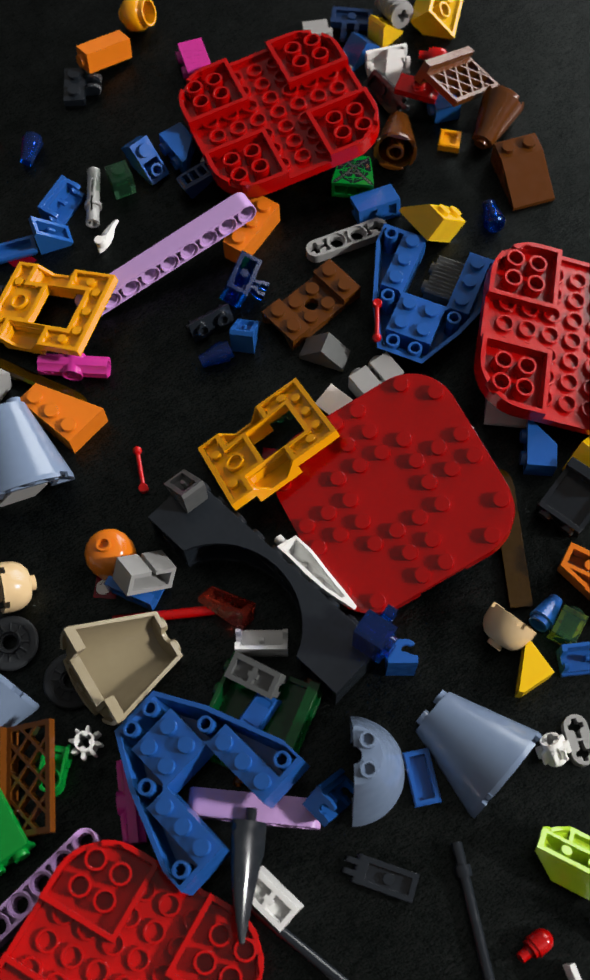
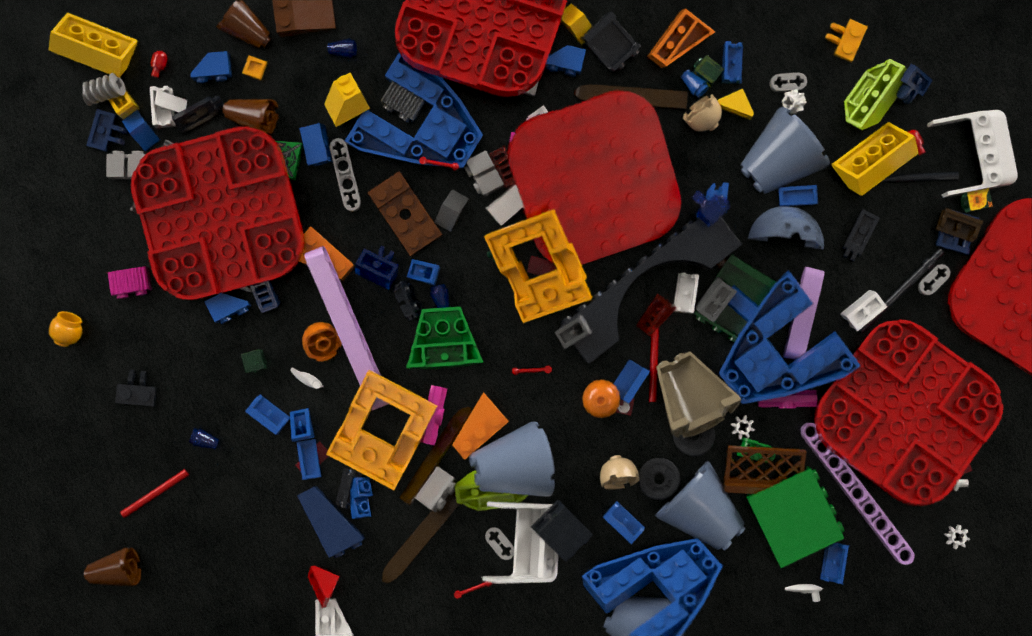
camera: 85 degrees left, 20 degrees up
orange brick [76,30,132,74] -> none
light grey pin [84,167,102,228] -> none
light grey piece [112,550,177,596] -> none
blue slope [121,135,170,185] -> none
black piece [231,807,267,944] -> none
white piece [274,535,356,610] -> none
blue hinge [302,768,354,827] -> none
red plate [394,73,439,105] -> none
reddish brown fence [414,46,499,107] -> none
none -> orange cylinder [302,322,342,361]
none -> green wedge [406,307,484,369]
none -> yellow slope [832,122,918,196]

